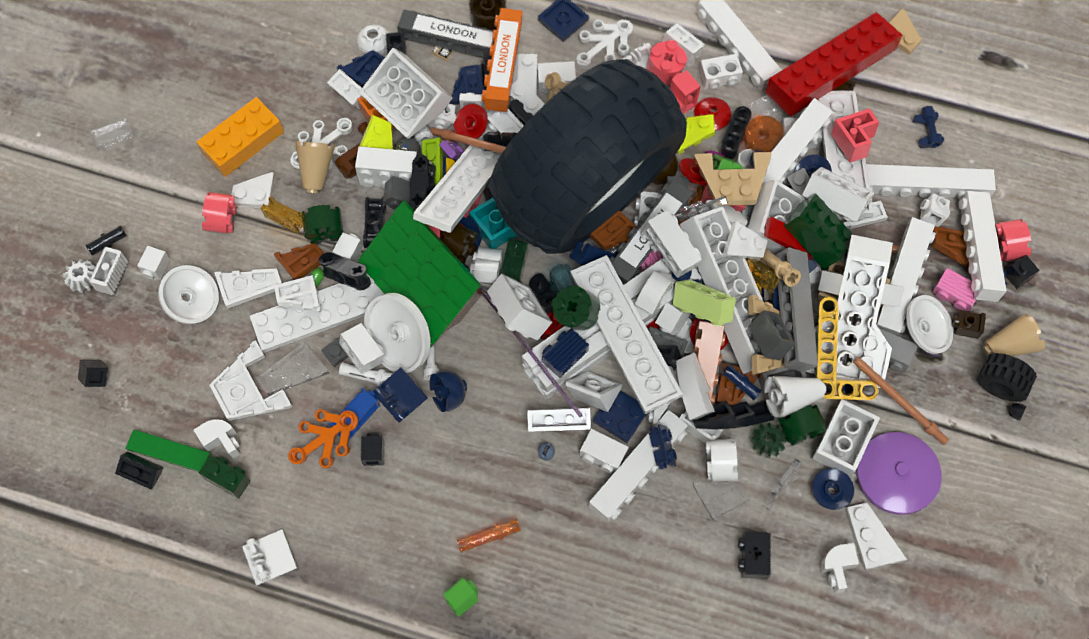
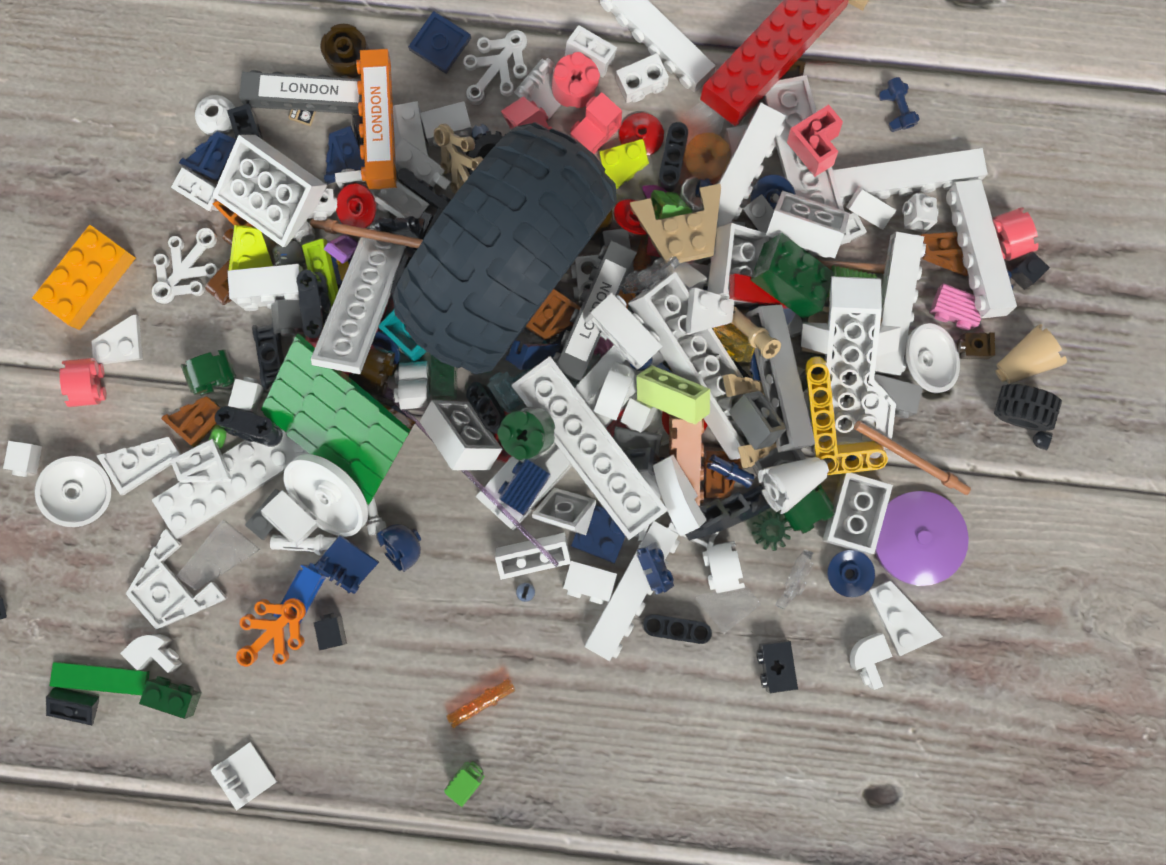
camera: 10 degrees left, 15 degrees up
clear yellow hinge [261,197,303,234] -> none
tan cone [296,141,335,193] -> none
none -> black beam [642,614,712,644]
none -> white tile [846,187,896,230]

